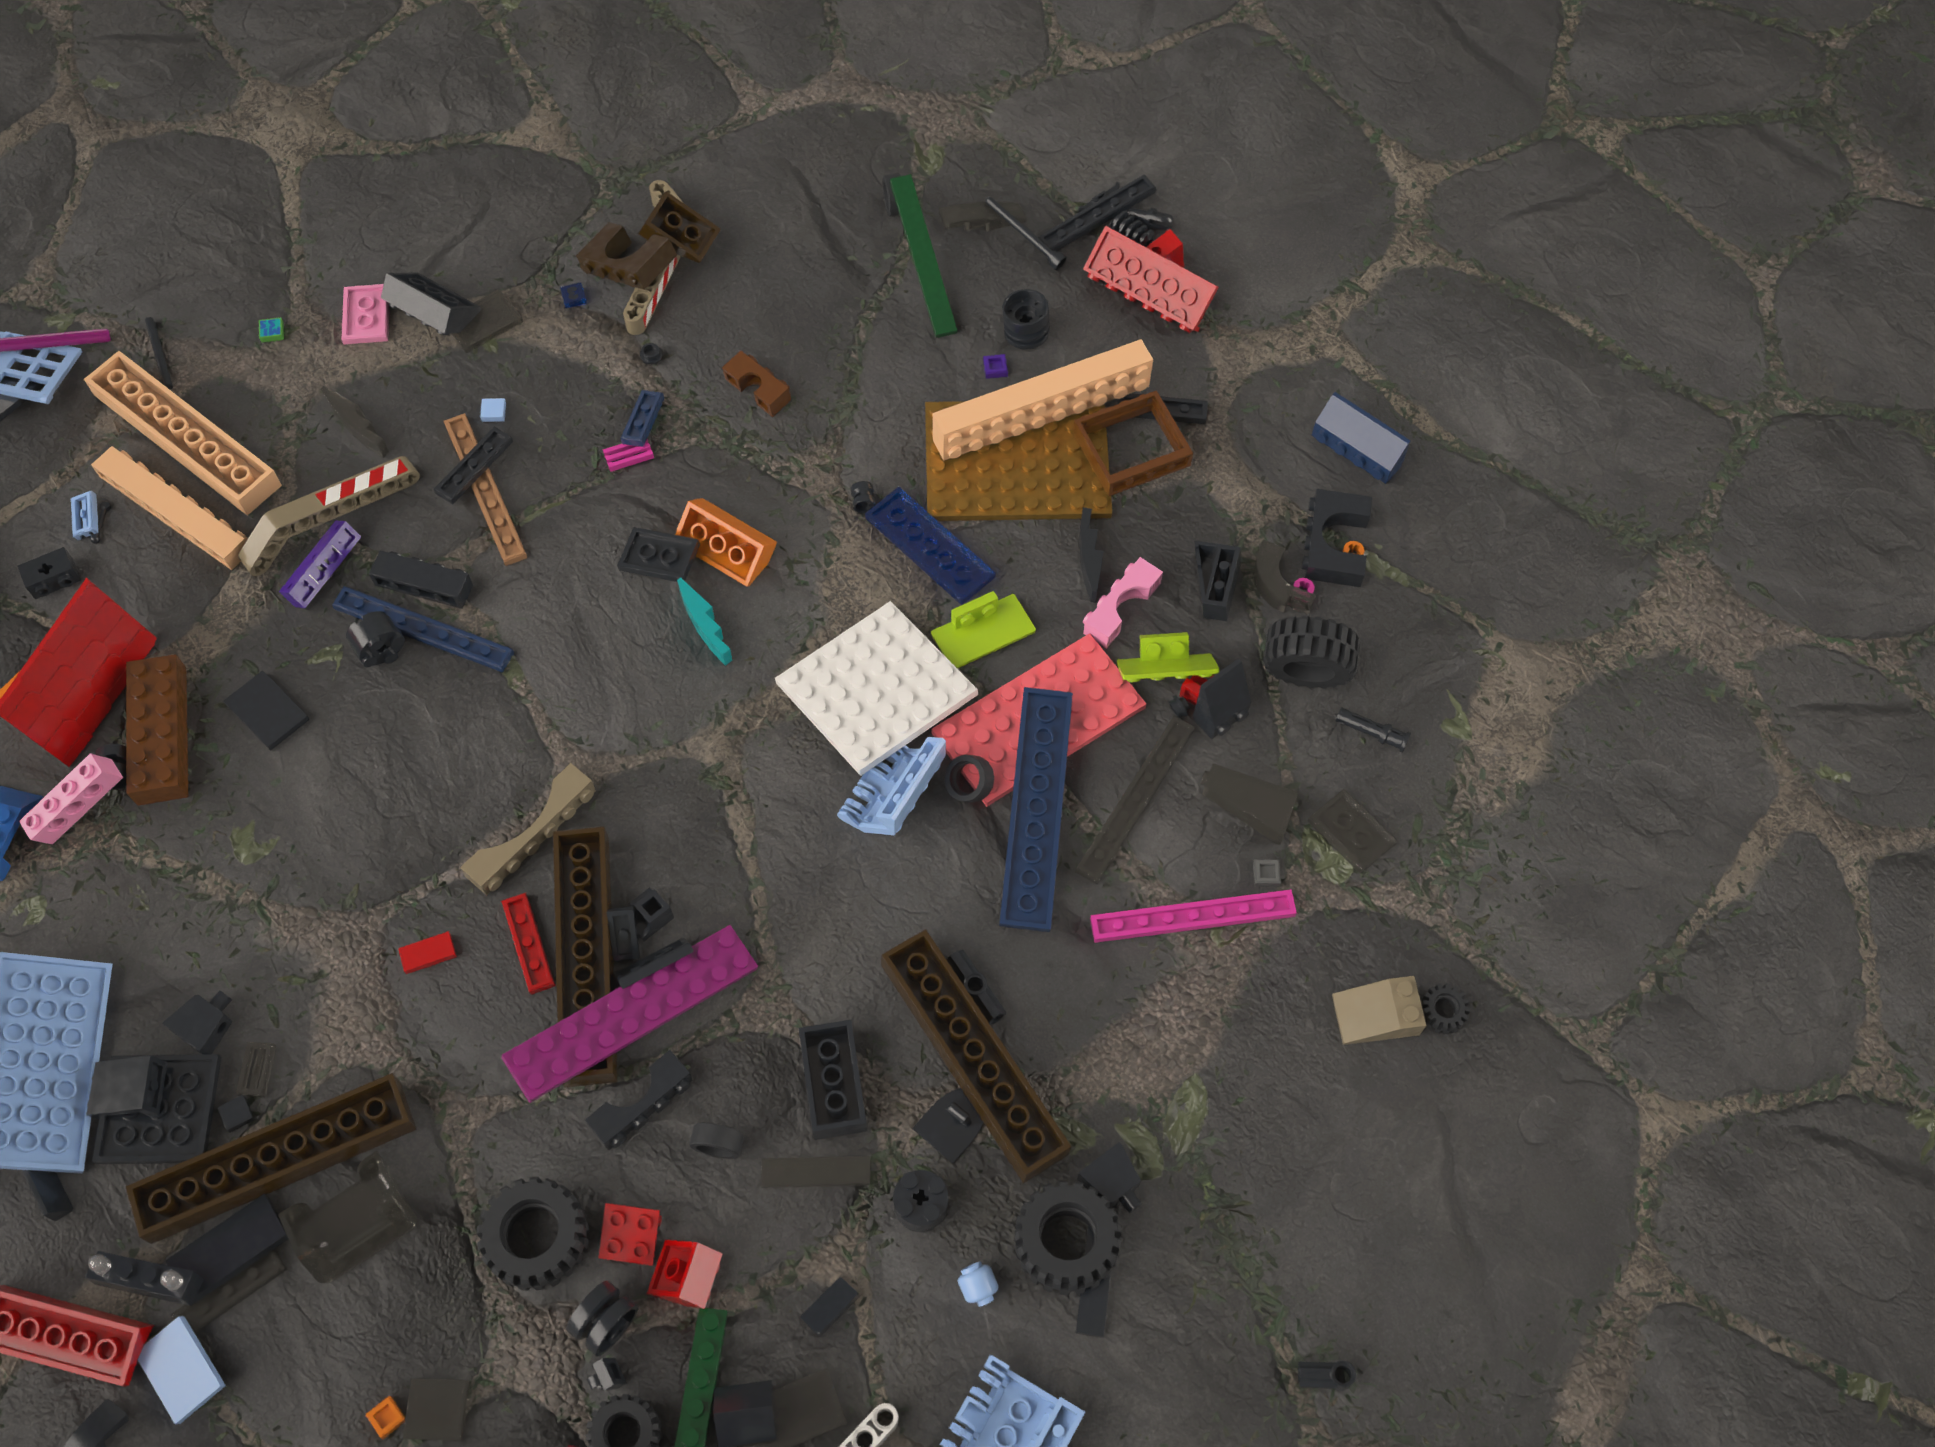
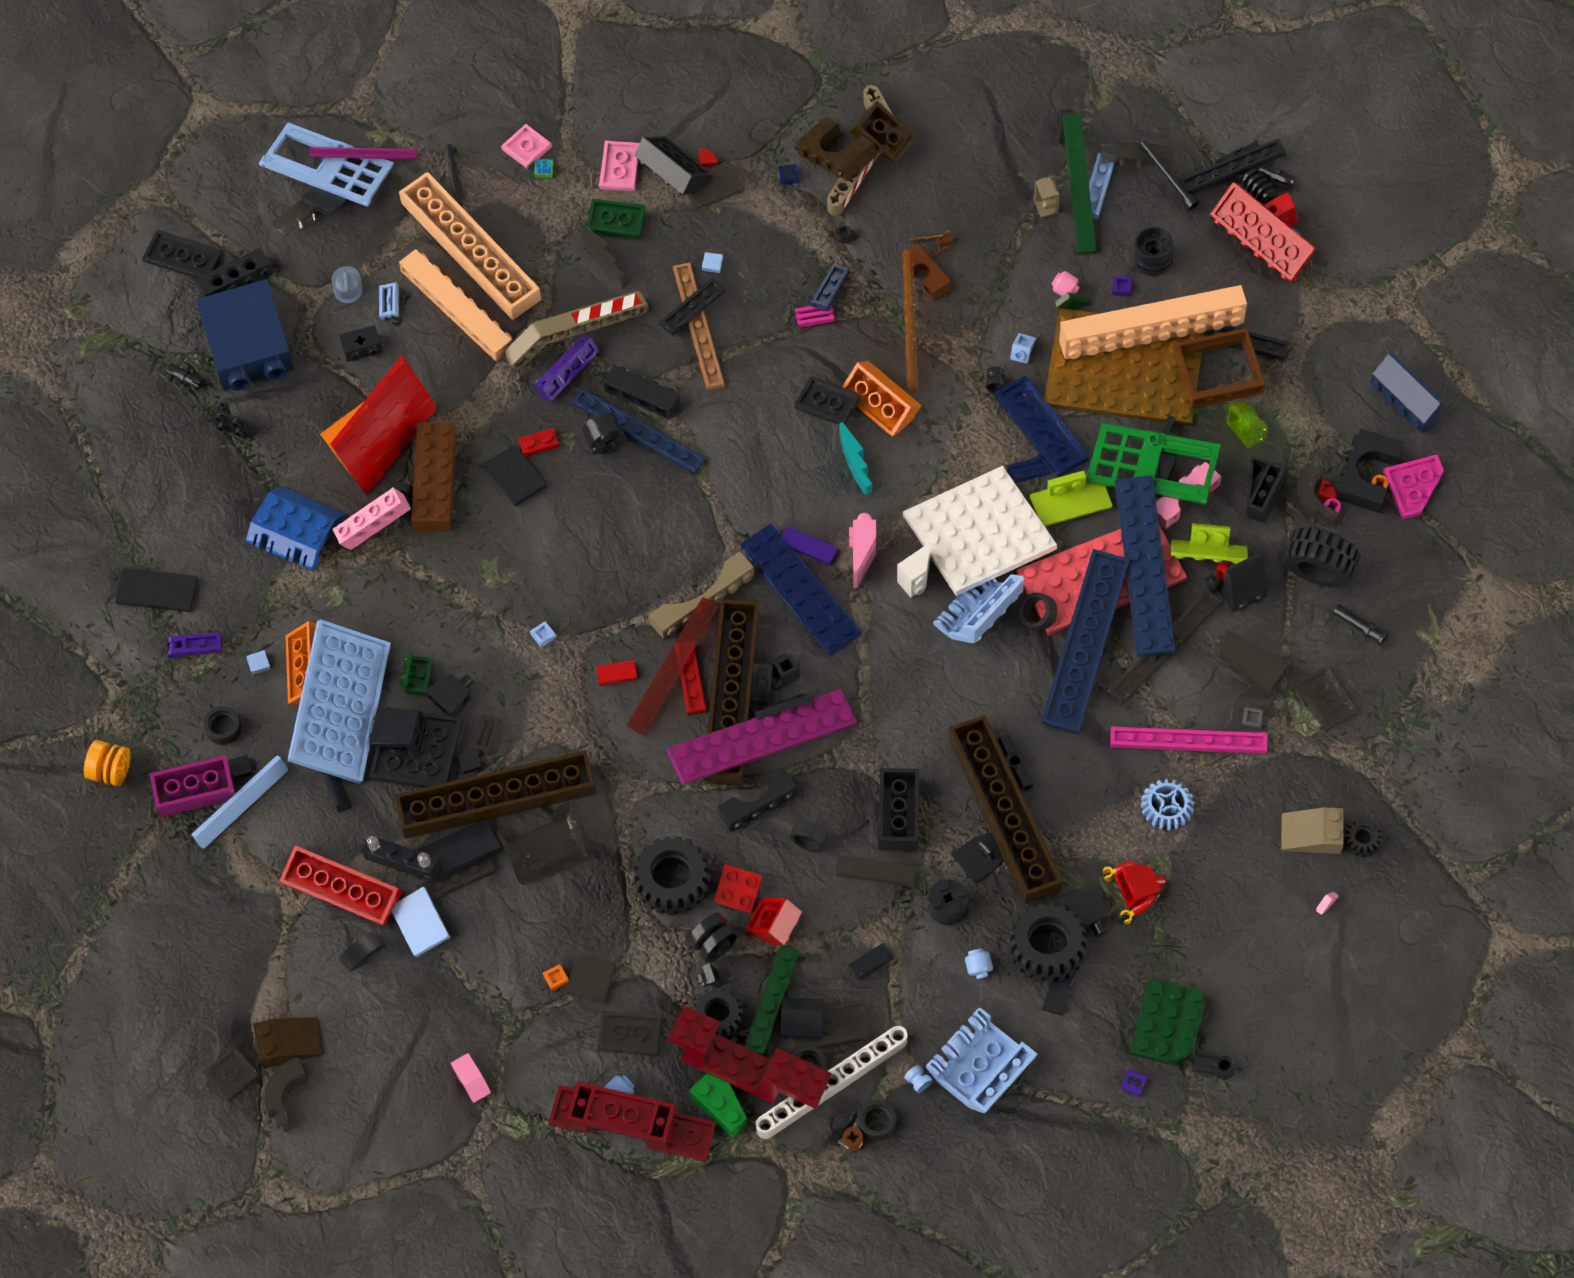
camera: 15 degrees right, 0 degrees up
none -> sand blue piece [332,266,363,304]
none -> dark green bracket [400,651,433,696]
none -> bright pink tile [501,124,552,169]
none -> red plate [518,428,559,457]
none -> light blue tile [530,621,557,648]
none -> dark green plate [586,199,646,239]
none -> clear red tile [626,597,719,736]
none -> red tile [698,149,718,167]
none -> clear blue plate [741,523,861,657]
none -> dark purple tile [779,526,838,566]
none -> bright pink slope [849,513,876,588]
none -> white slope [897,544,930,598]
none -> clear orange tile [902,250,918,393]
none -> reddish brown plant [911,230,954,259]
none -> clear blue tile [1006,456,1048,483]
none -> light blue bracket [1010,333,1036,364]
none -> dark tan window [1034,177,1060,219]
none -> bright pink head [1051,271,1079,296]
none -> dark green tile [1055,292,1091,310]
none -> green door [1086,423,1221,504]
none -> light blue tile [1089,153,1116,219]
none -> red torso [1103,861,1165,924]
none -> dark blue plate [1115,475,1176,657]
none -> dark purple tile [1121,1069,1148,1097]
none -> dark green plate [1130,978,1204,1065]
none -> light blue gear [1141,778,1194,831]
none -> clear neon green slope [1226,402,1268,449]
none -> bright pink tile [1316,892,1339,915]
none -> red tile [1317,479,1337,500]
none -> dark pink plate [1383,454,1444,520]

